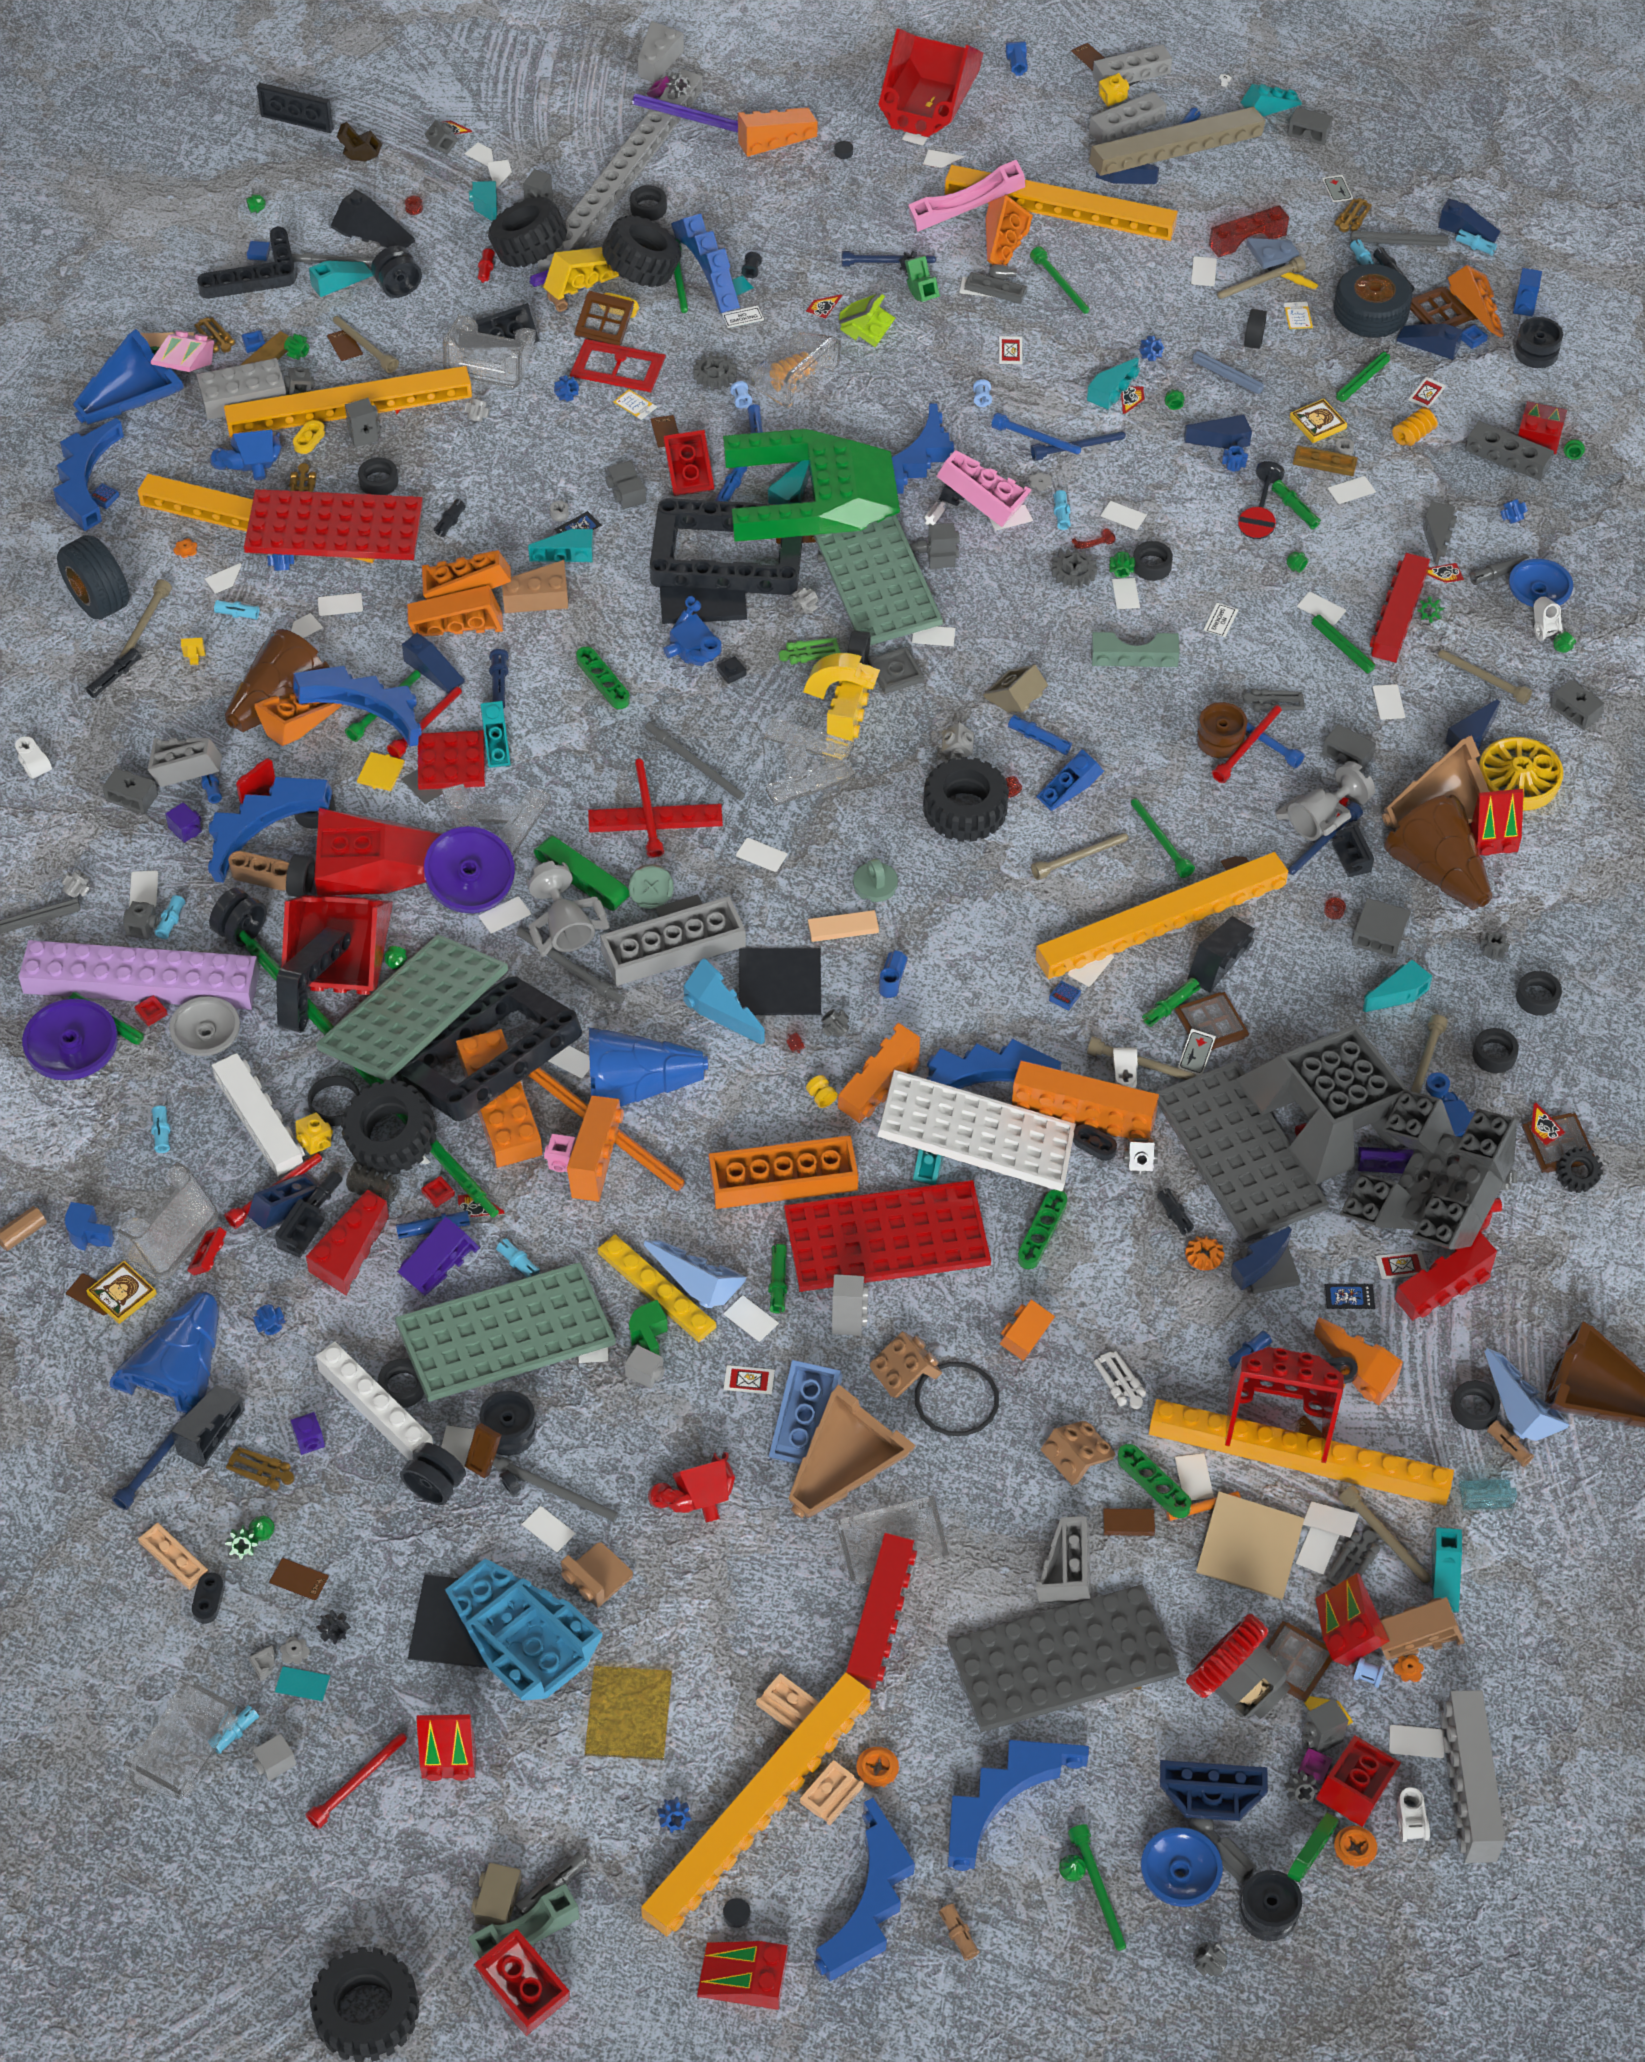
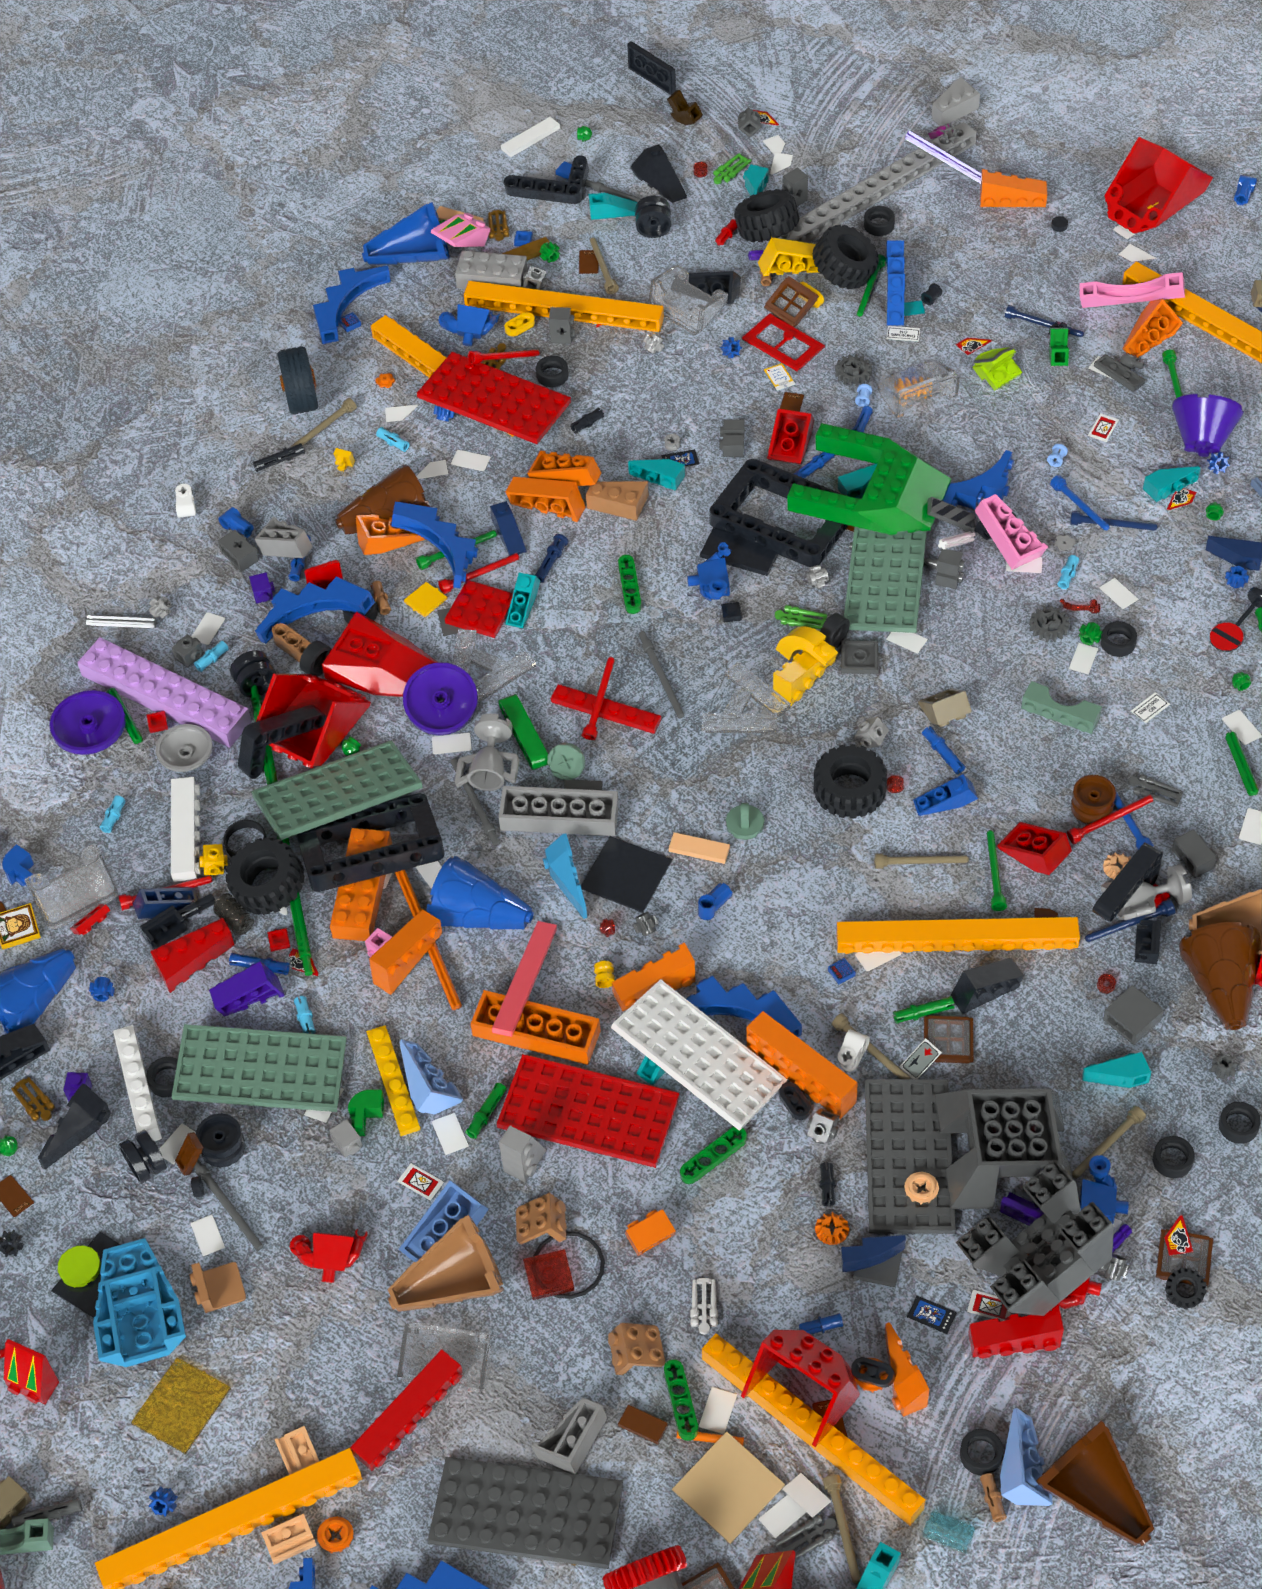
camera: 30 degrees right, 0 degrees up
white sticker [736,838,787,872] -> none
none -> black wedge [38,1083,111,1170]
none -> lime tile [57,1246,101,1287]
none -> blue piece [218,507,254,538]
none -> medium nougat pin [370,581,391,615]
none -> red piece [468,350,540,365]
none -> coral tile [492,921,557,1037]
none -> white tile [501,117,560,157]
none -> clear red tile [523,1249,575,1300]
none -> bright green piece [713,153,751,184]
none -> light nougat gear [904,1172,939,1205]
none -> dark grey tile [927,497,975,532]
none -> red slope [997,822,1072,875]
none -> black beam [1092,842,1163,922]
none -> light nougat gear [1103,852,1131,879]
none -> dark purple cone [1172,394,1244,457]

